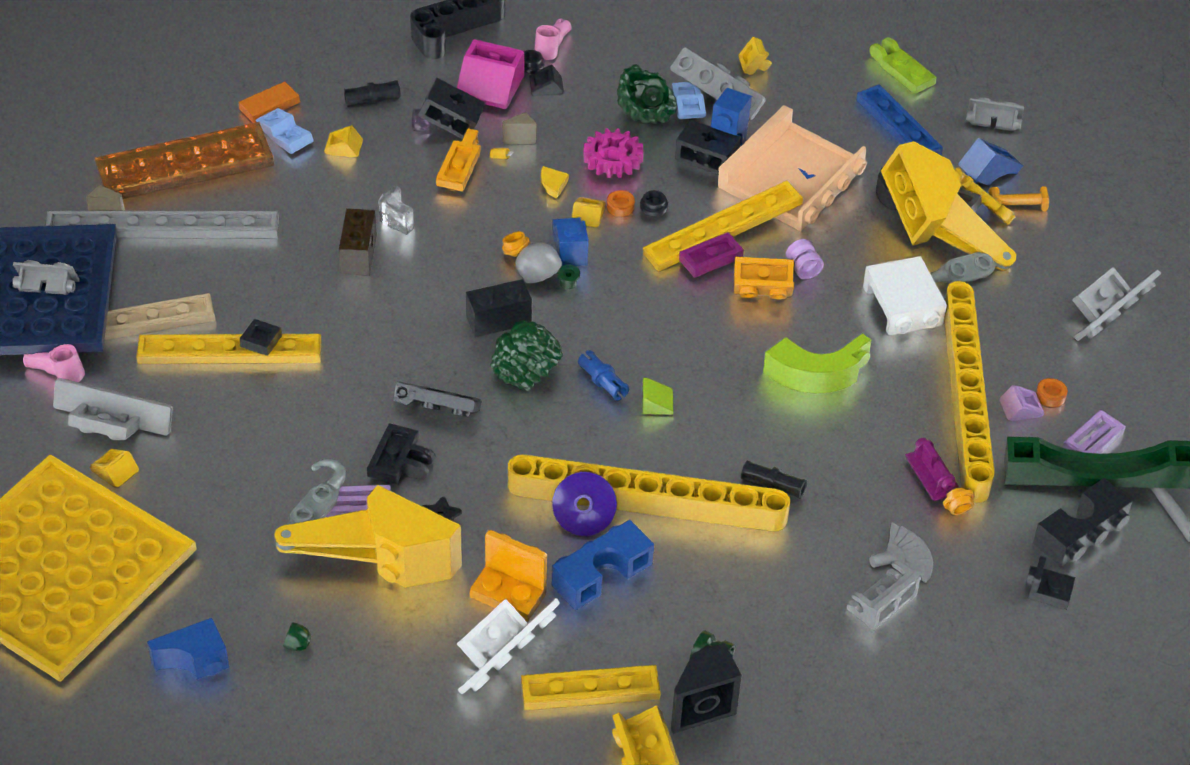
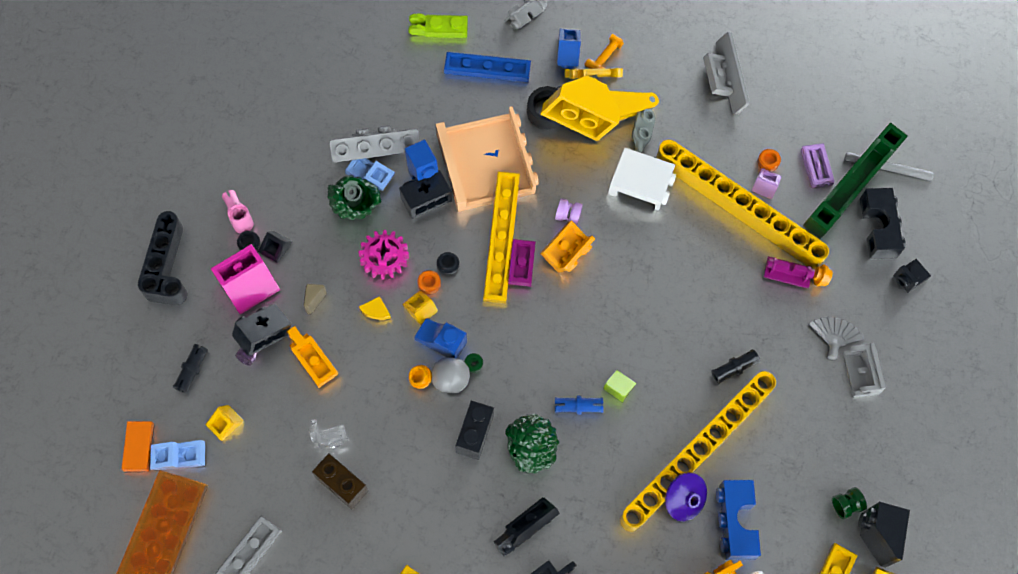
camera: 55 degrees left, 20 degrees up
yellow piece [489,148,513,159] -> none
yellow tile [738,36,772,75] -> none
lime arch [763,333,871,393] -> none

